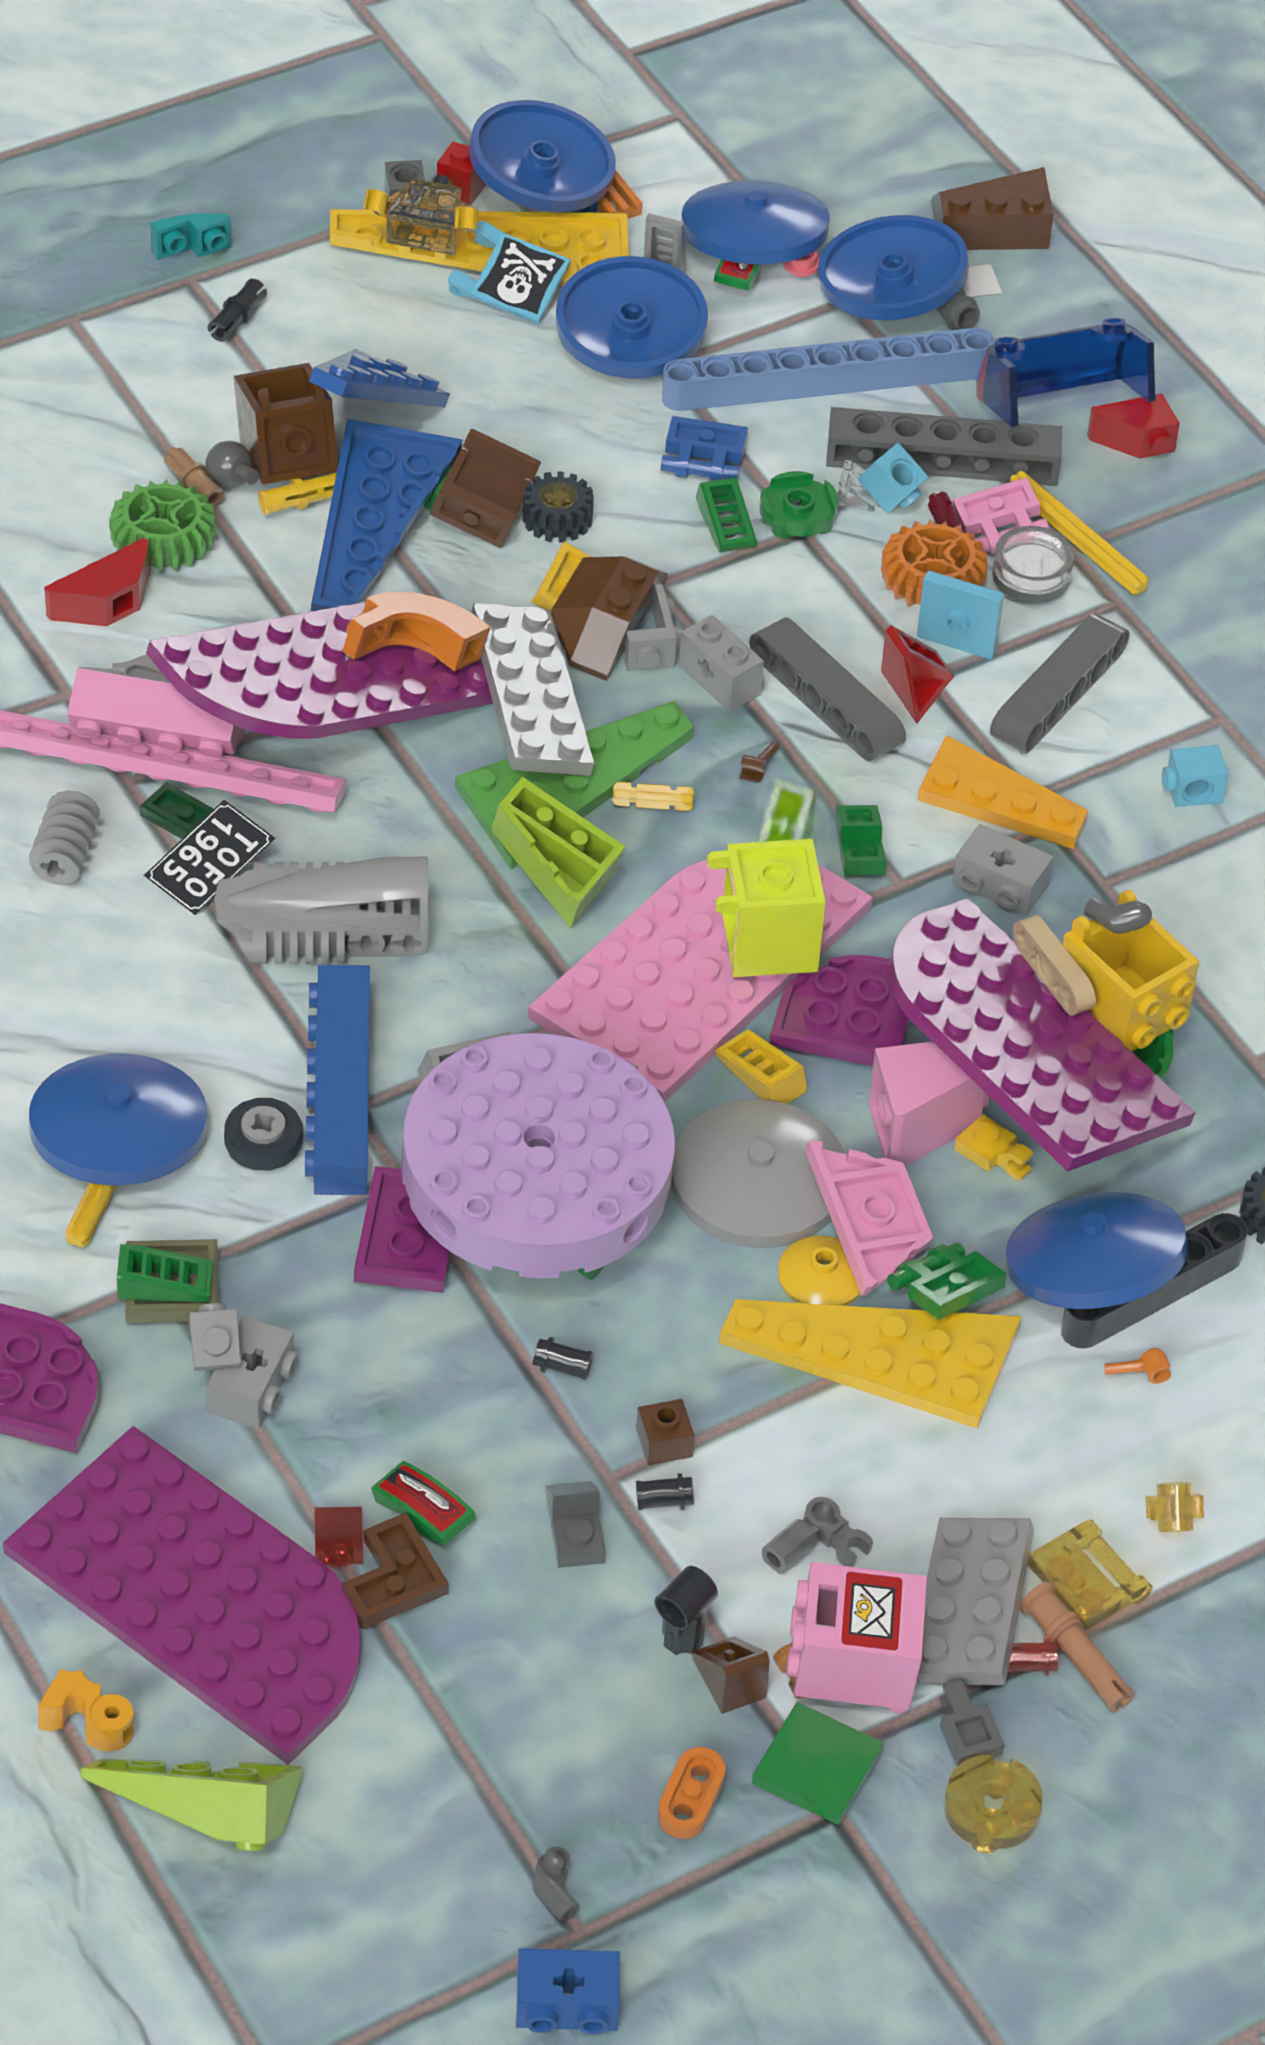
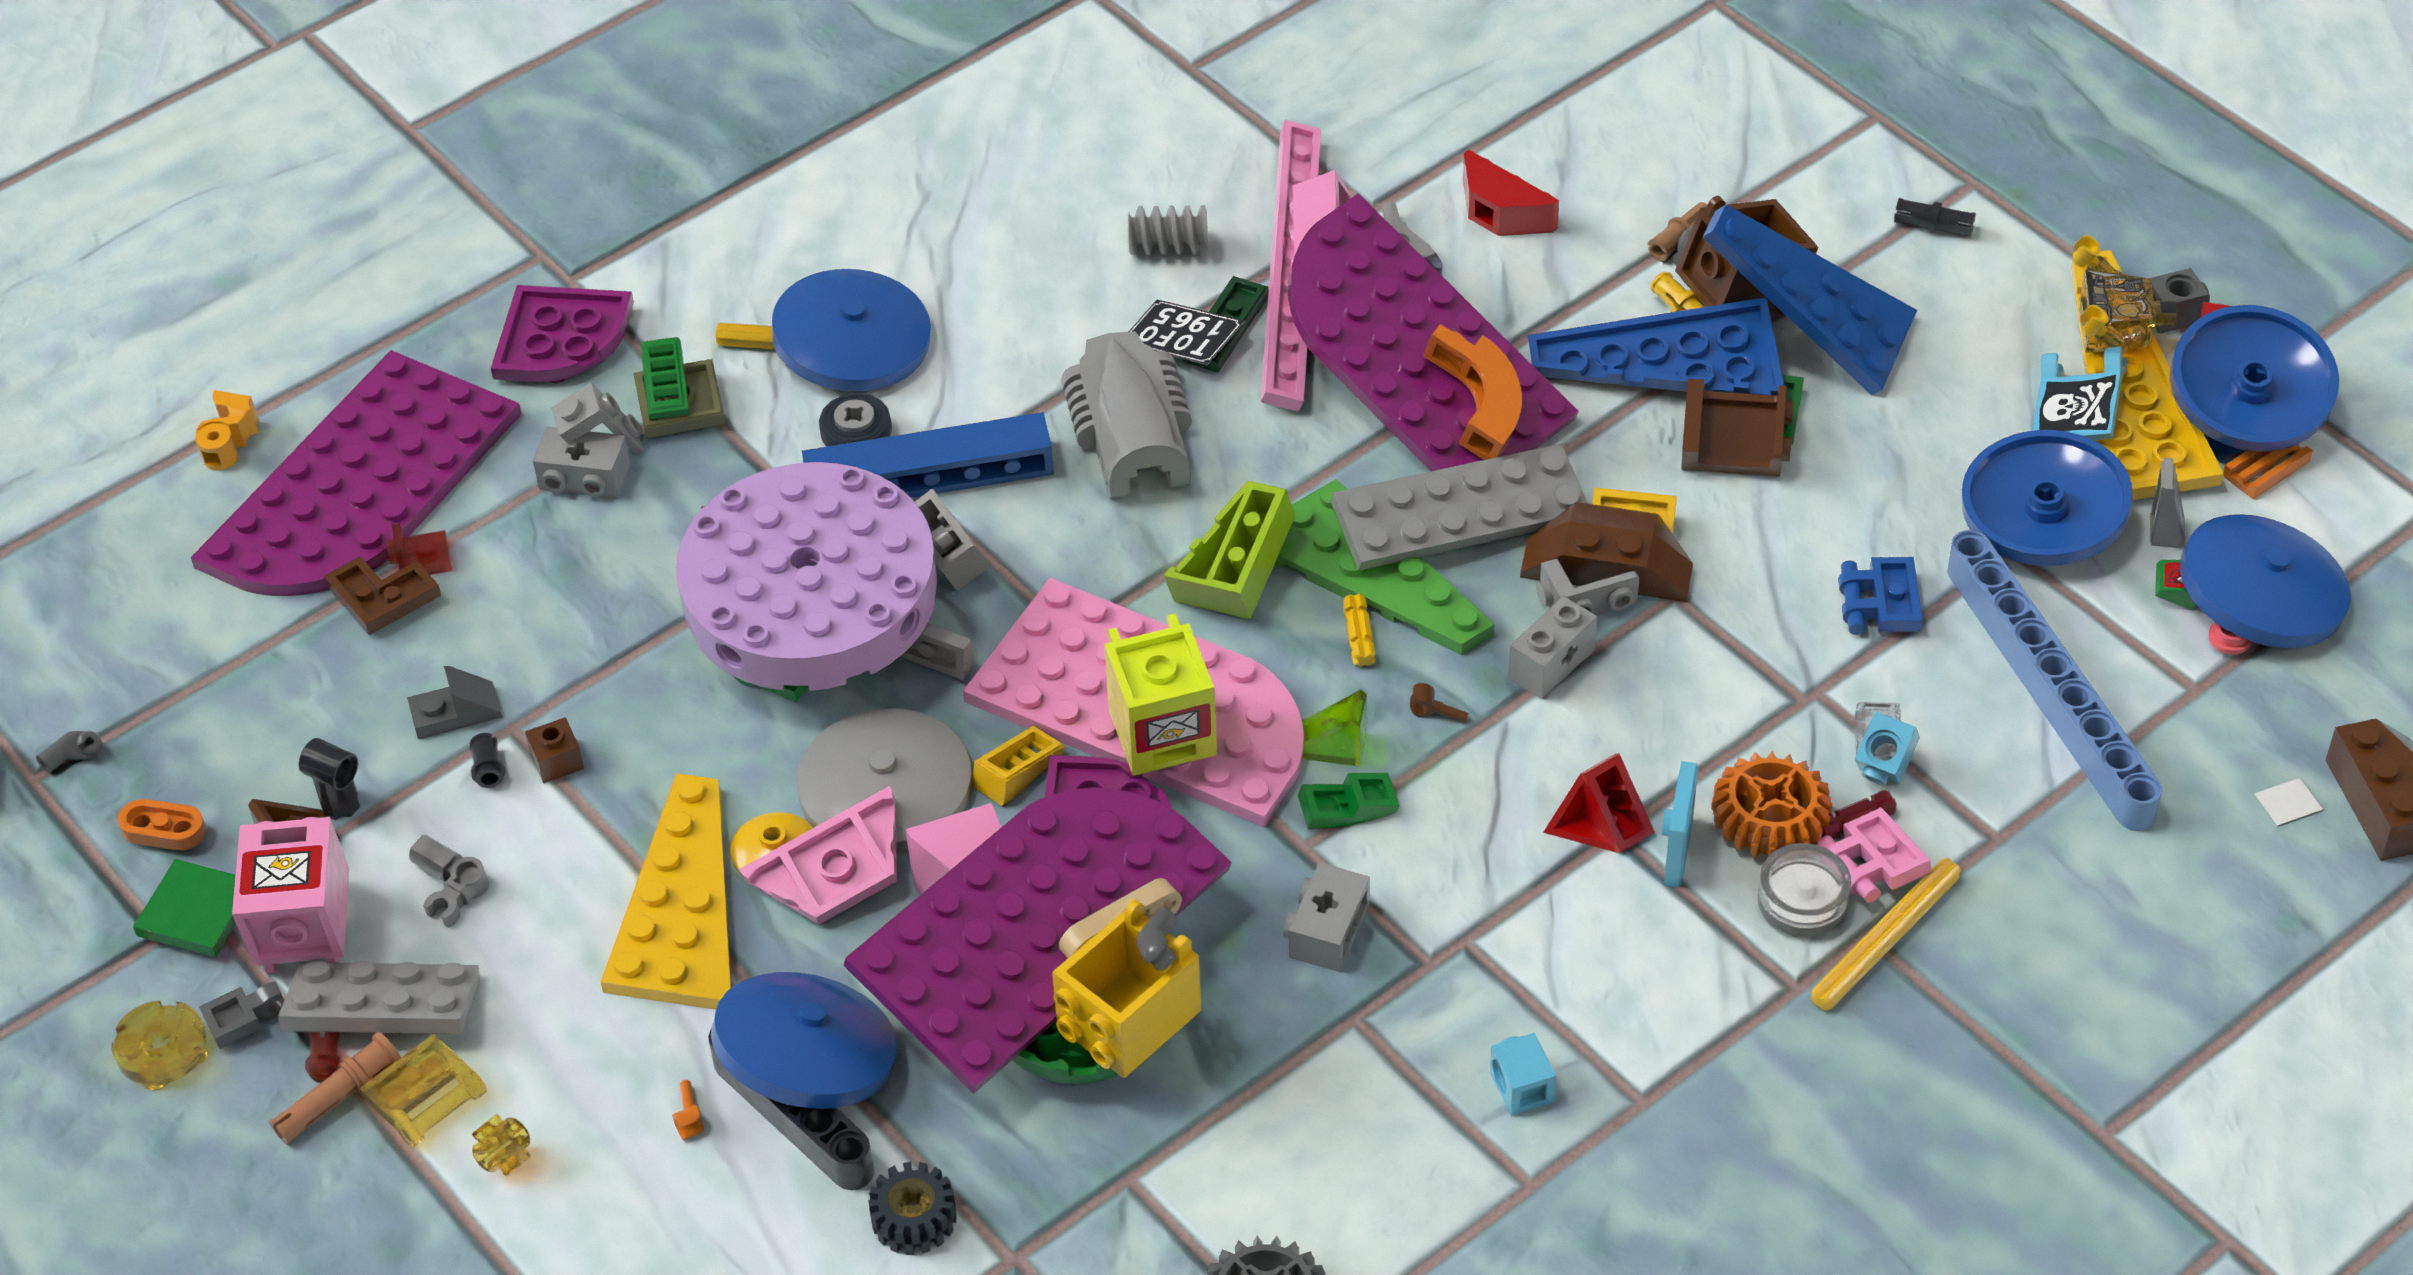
camera: 85 degrees right, 0 degrees up
lime wedge [81,1759,302,1851] -> none
bright green gear [109,479,217,572] -> none
teal slope [150,213,231,260] -> none
slope [371,1460,476,1546] -> none
black wheel [522,471,594,543] -> none
black pin [533,1337,593,1380] -> none
green slope [695,478,758,552] -> none
dark grey beam [749,617,906,761] -> none
green plate [759,471,838,539] -> none
blue dish [818,215,969,320] -> none
dark grey brick [826,407,1062,486] -> none
green plate [887,1242,1007,1320] -> none
light orange wing [918,735,1088,849] -> none
dark grey cone [936,292,980,330] -> none
clear blue windscreen [976,318,1156,427] -> none
dark grey beam [990,613,1130,753] -> none
red slope [1087,393,1180,459] -> none

